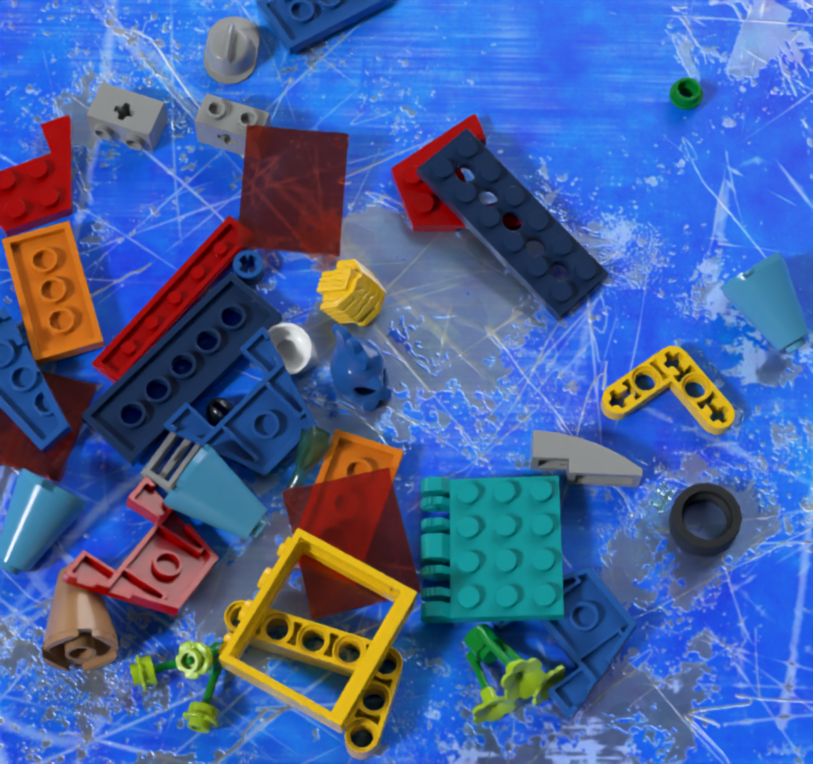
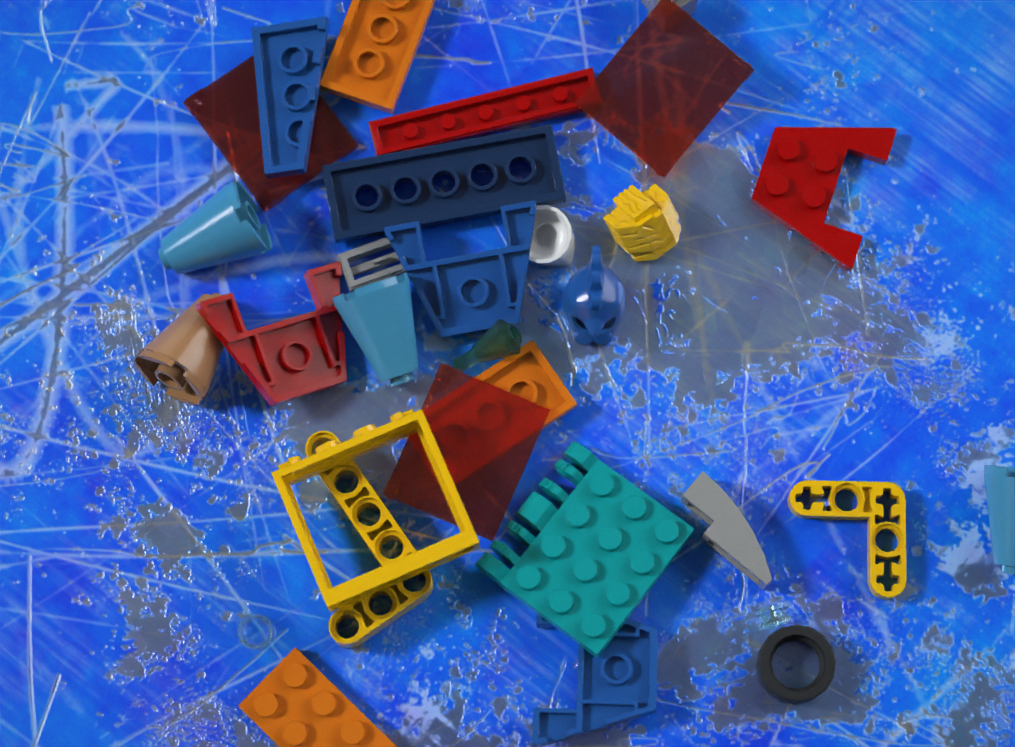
camera: 40 degrees right, 10 degrees up
lime plant [129,641,223,733] -> none
black hinge [206,397,234,427] -> none
blue bush [233,250,265,285] -> none
dark blue plate [416,128,609,321] -> none
lime plant [464,624,566,723] -> none

